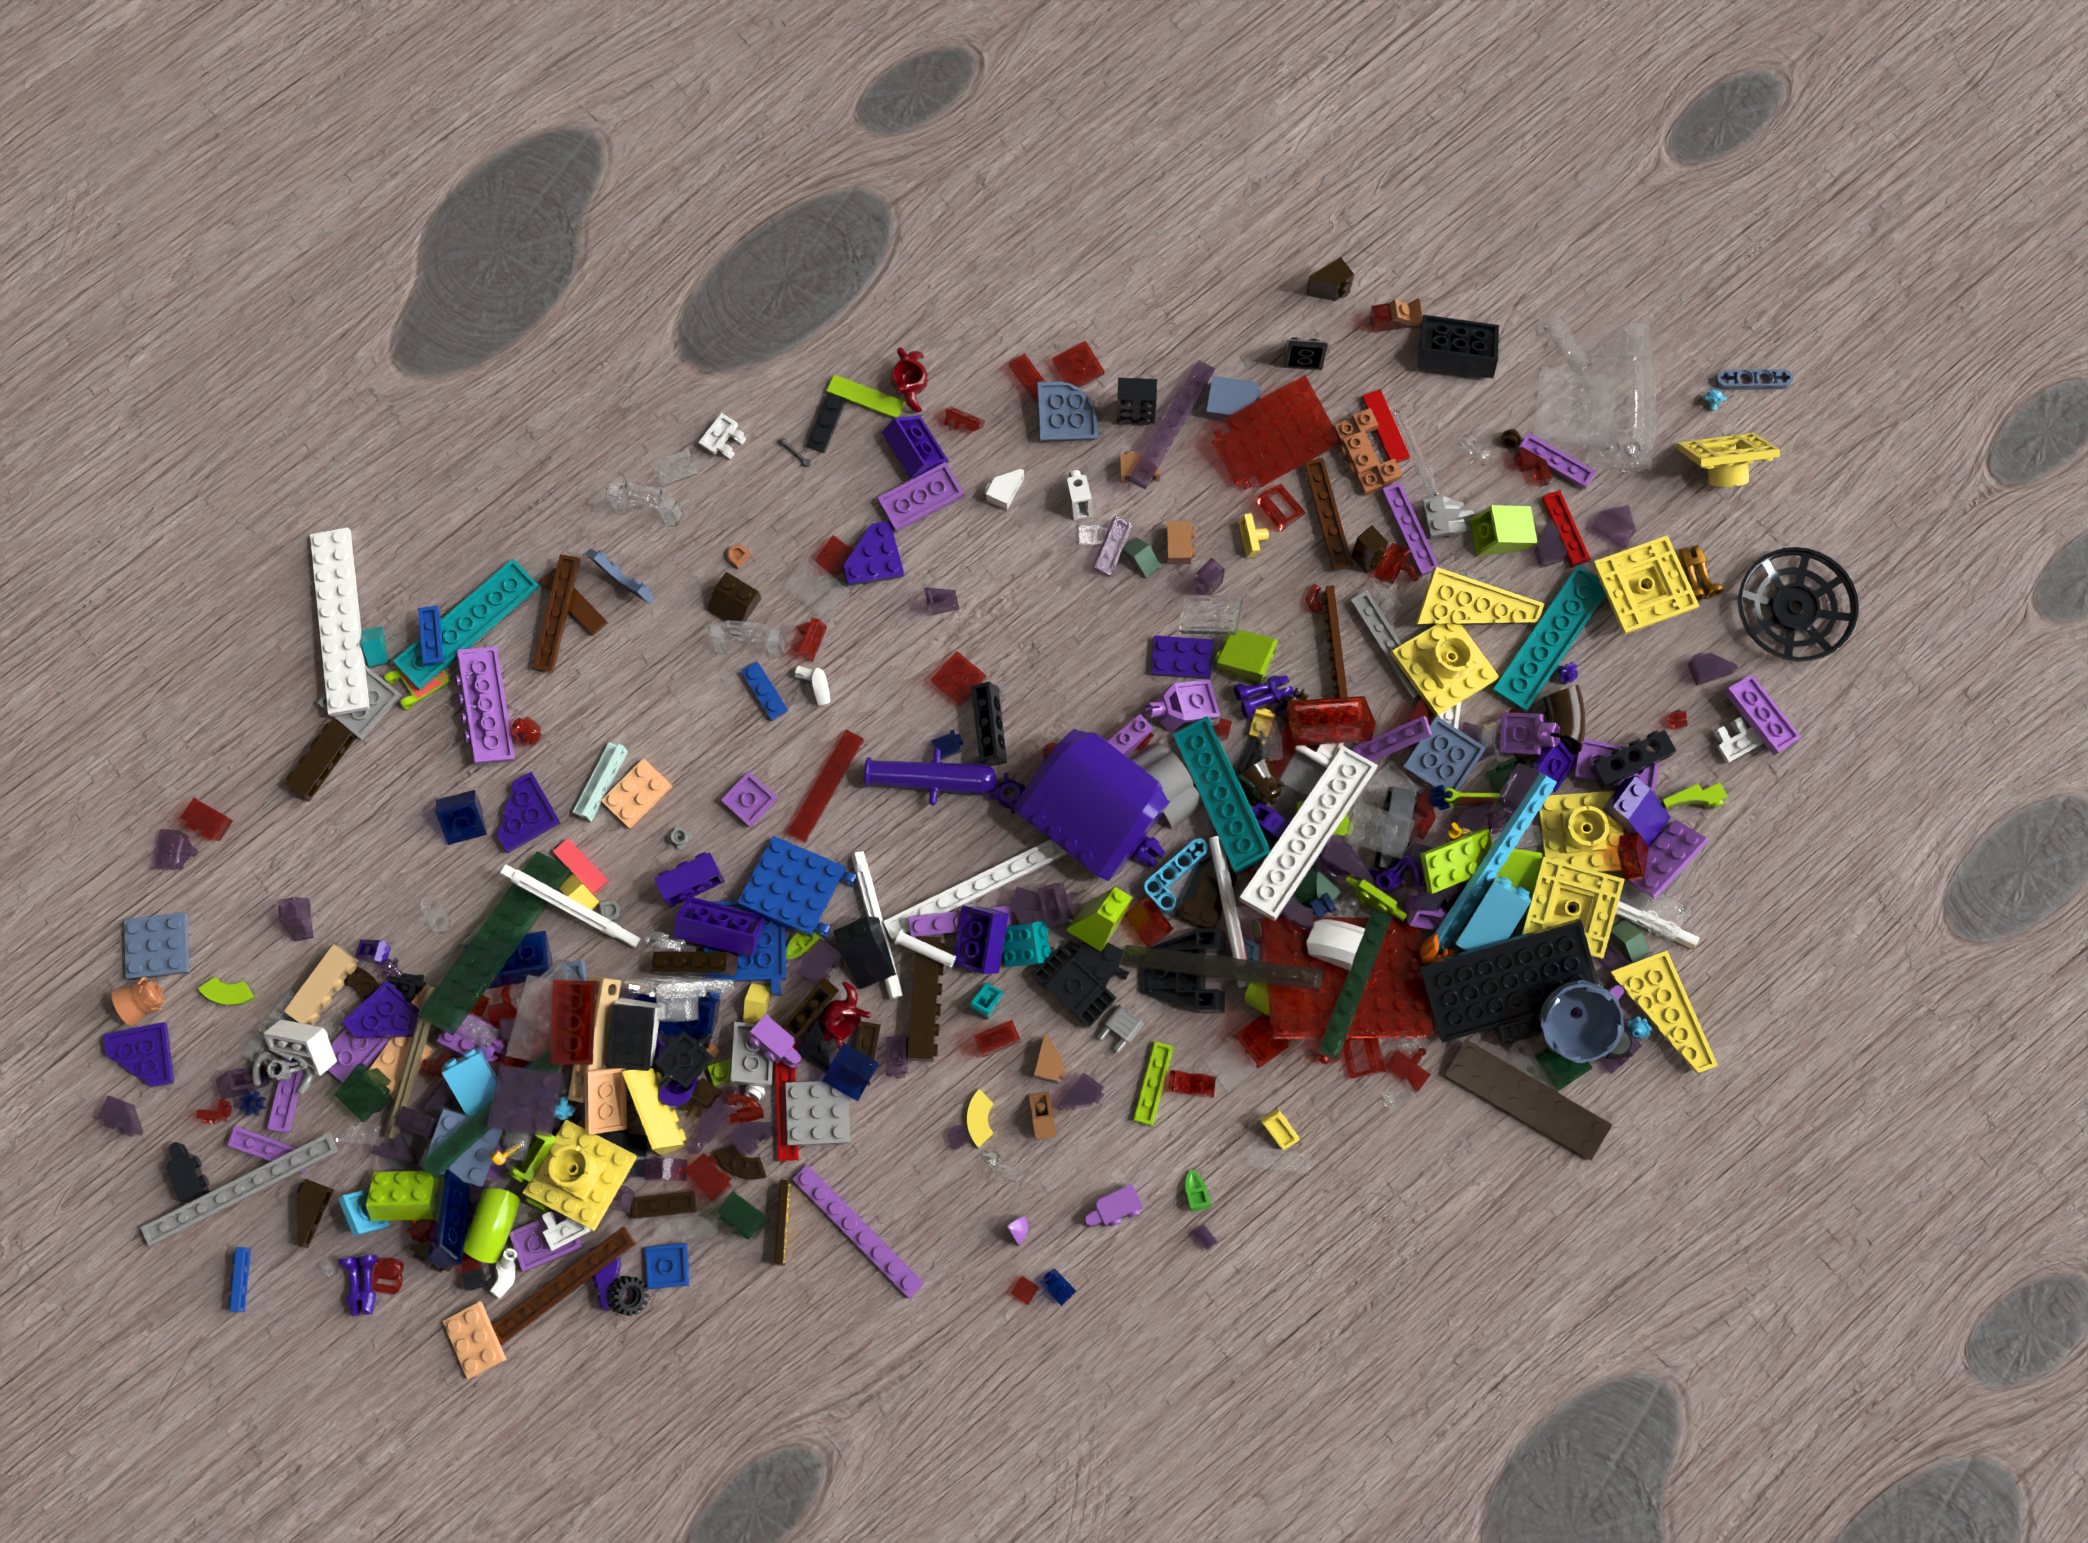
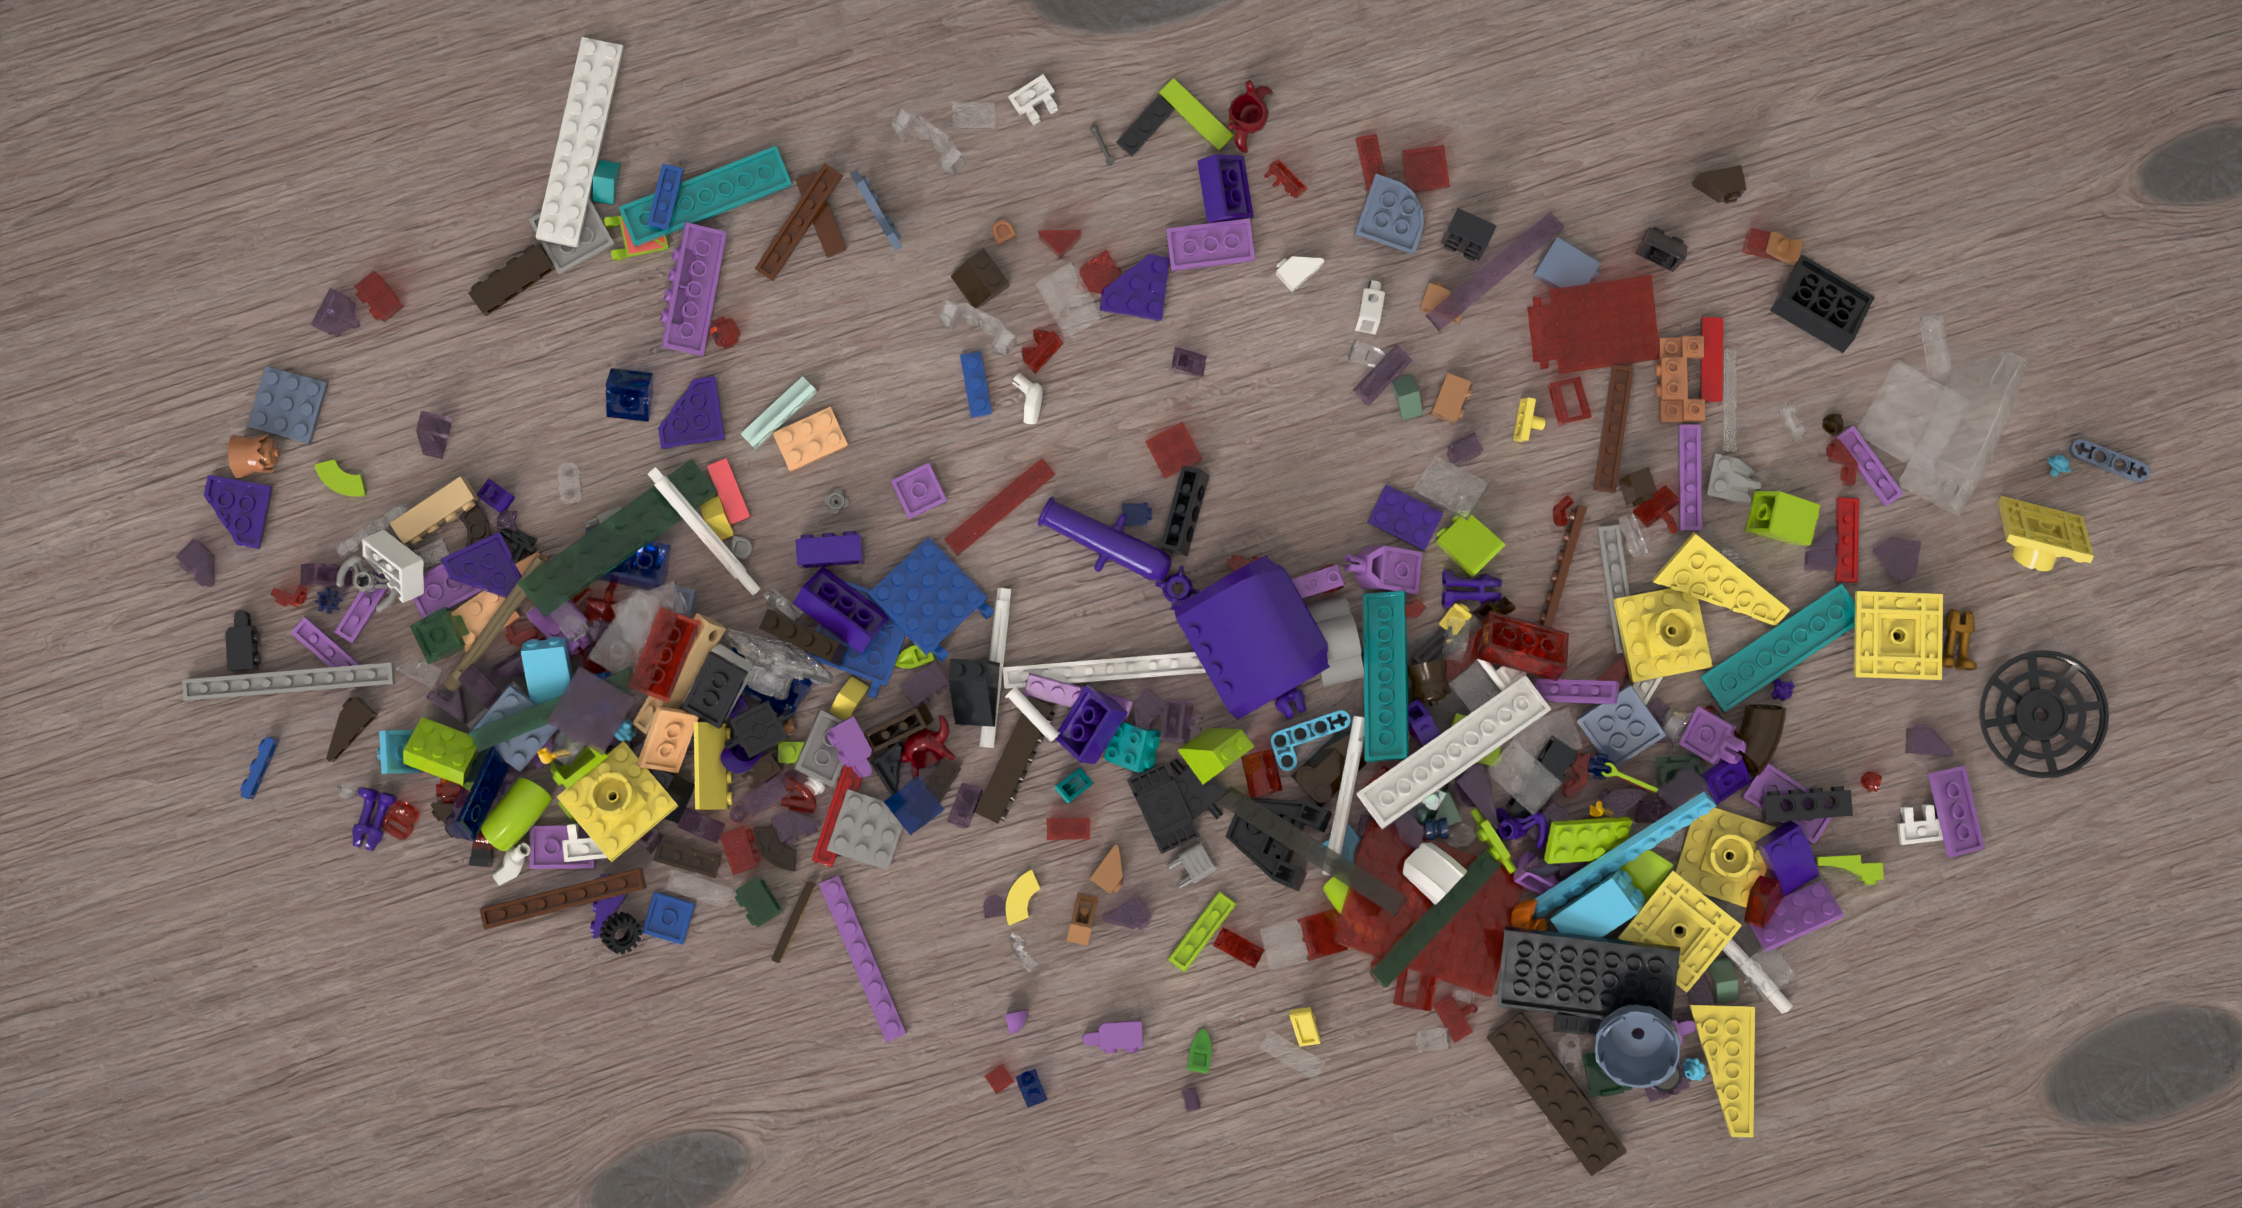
camera: 15 degrees right, 10 degrees up
light nougat plate [443,1302,506,1379] -> none
none -> clear red slope [1039,230,1081,259]

